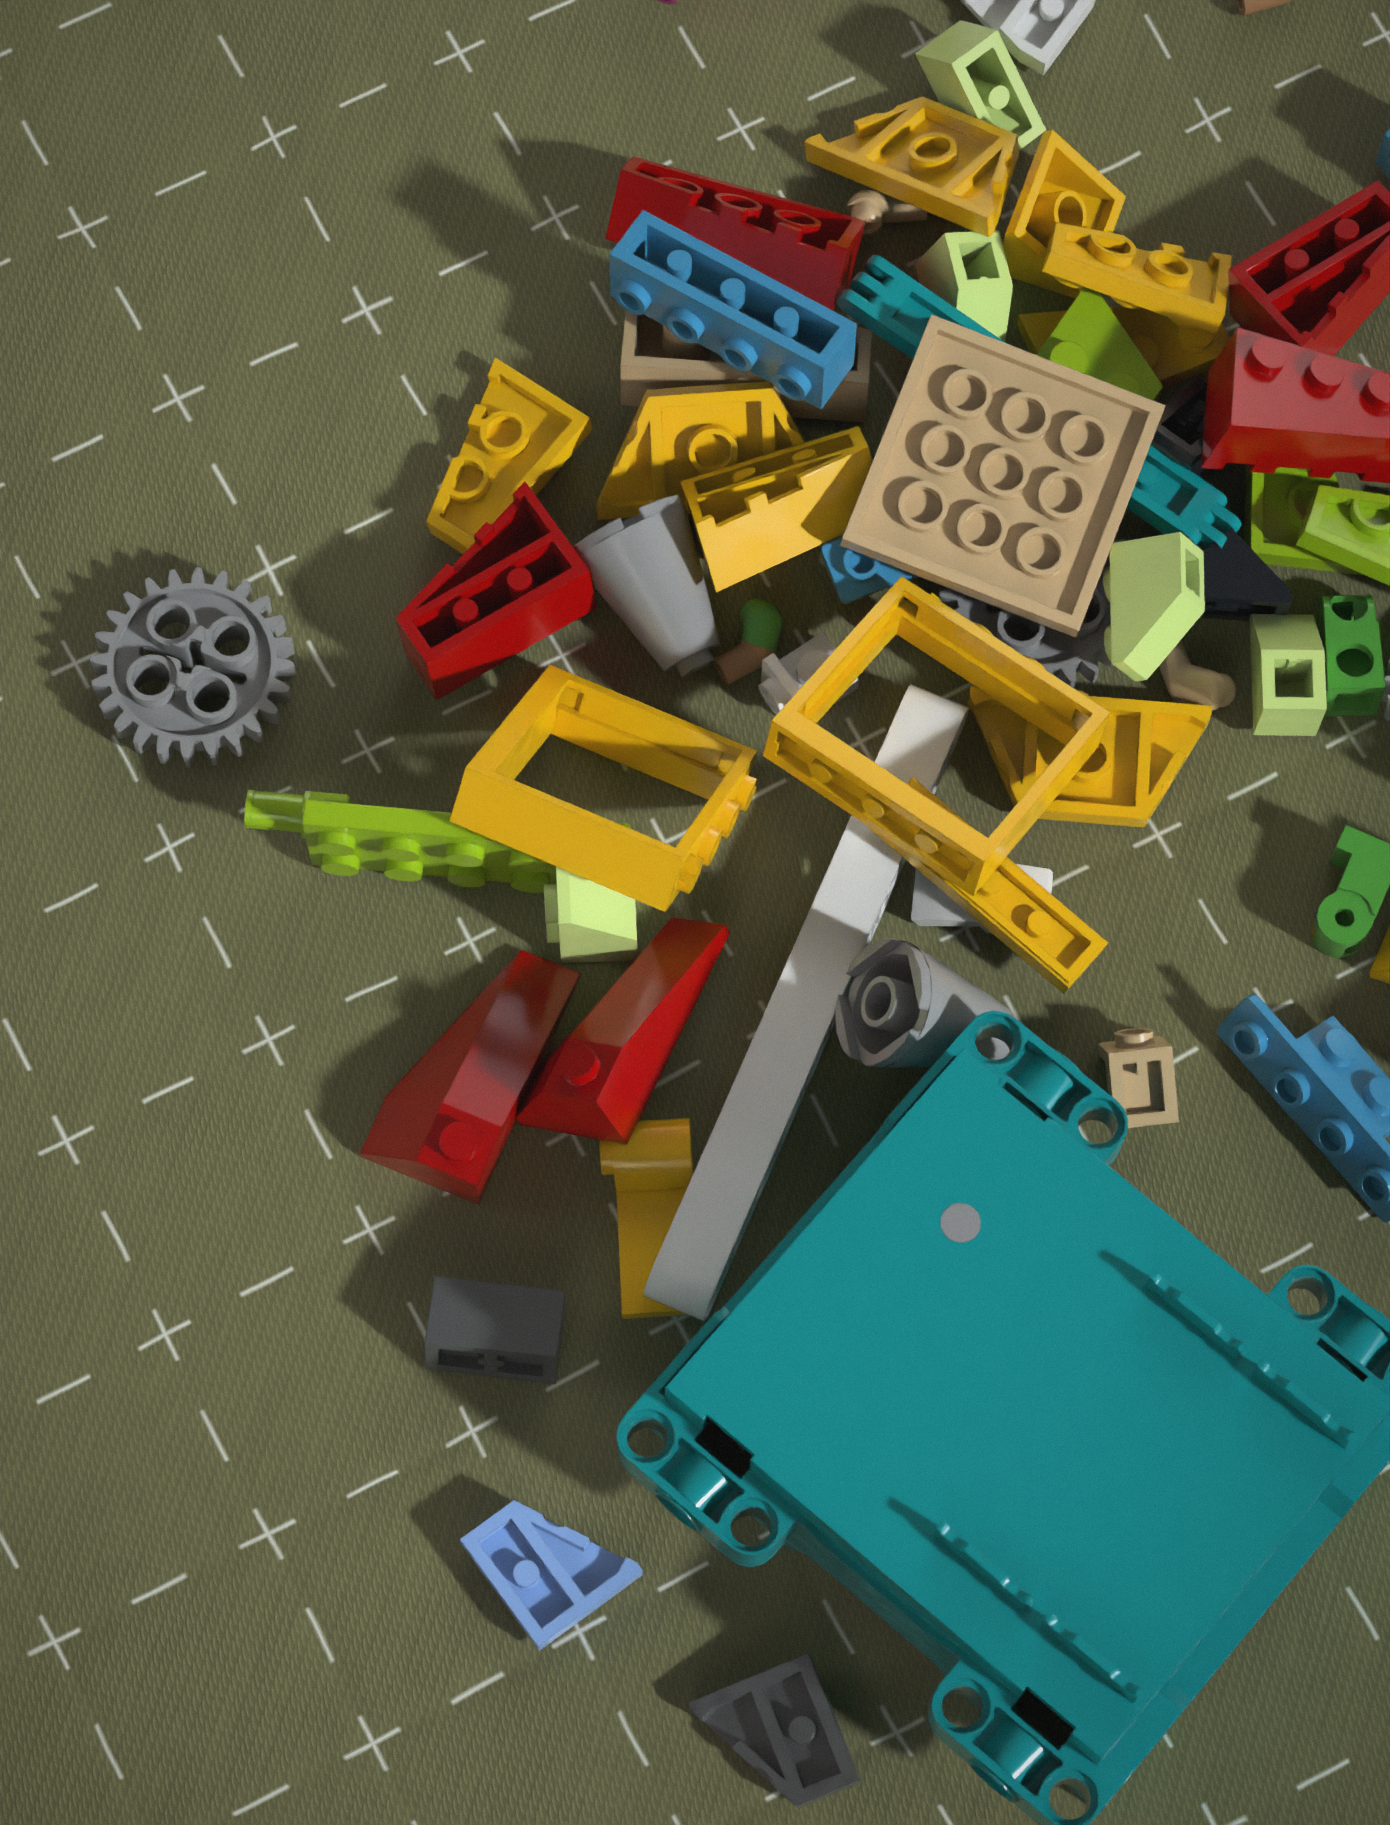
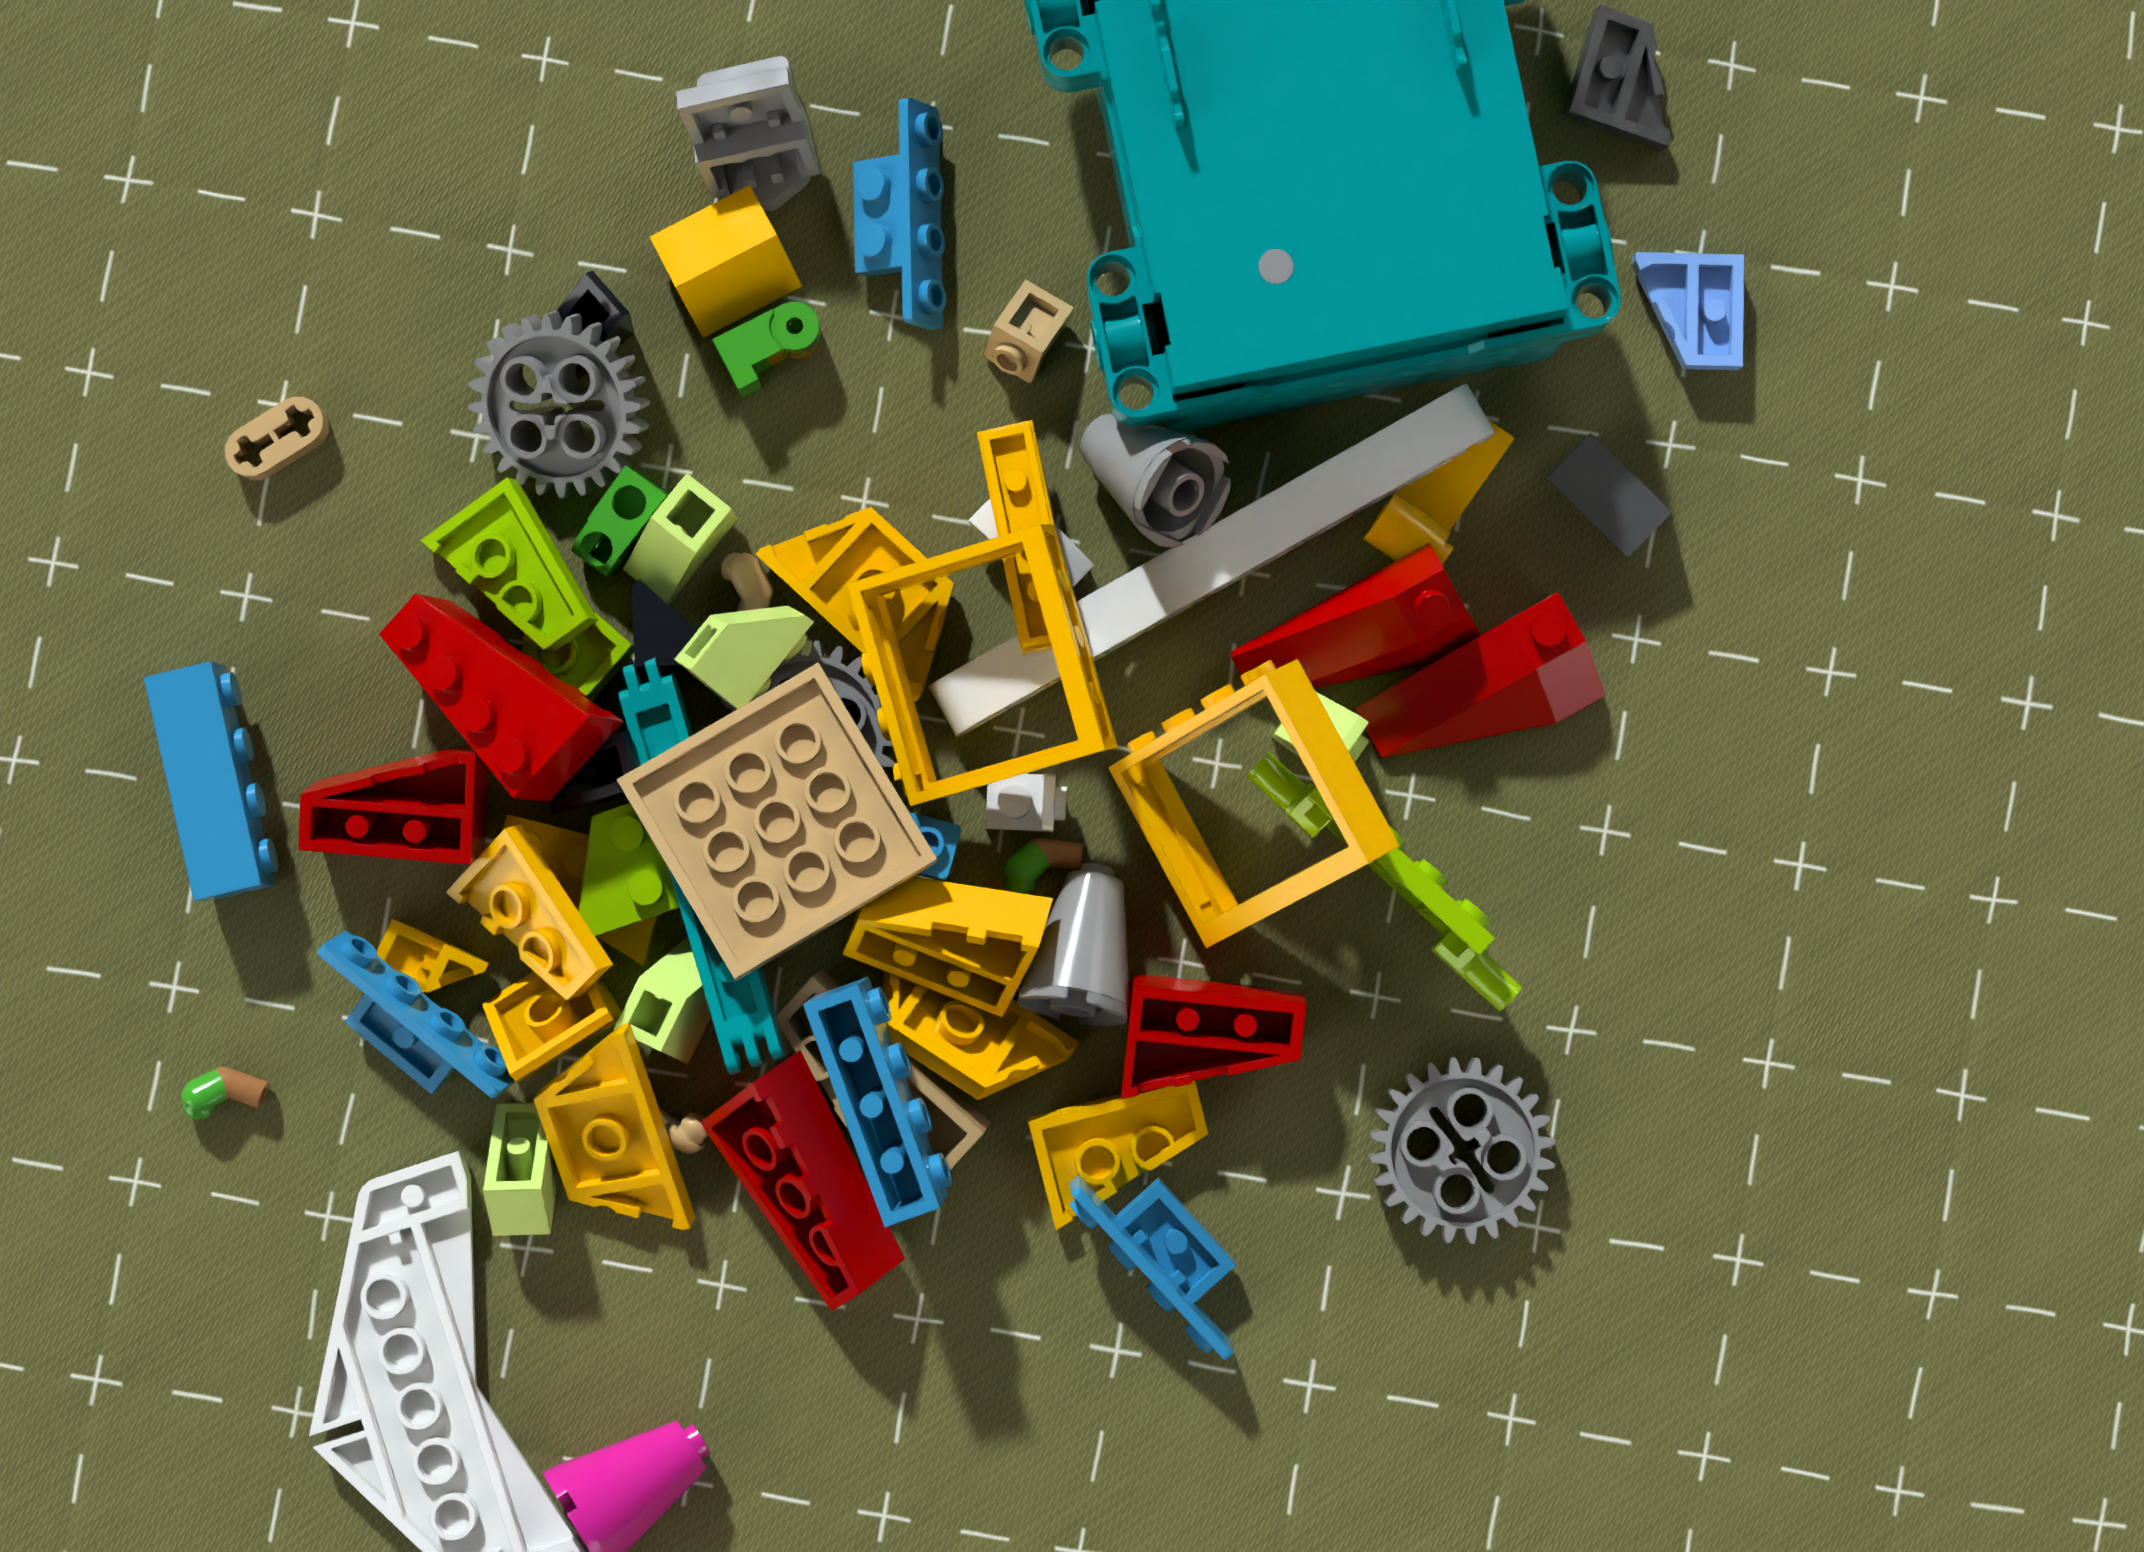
camera: 140 degrees left, 15 degrees up
none -> dark azure bracket [317,931,515,1099]
none -> yellow slope [377,917,489,993]
none -> dark azure bracket [1069,1175,1236,1361]

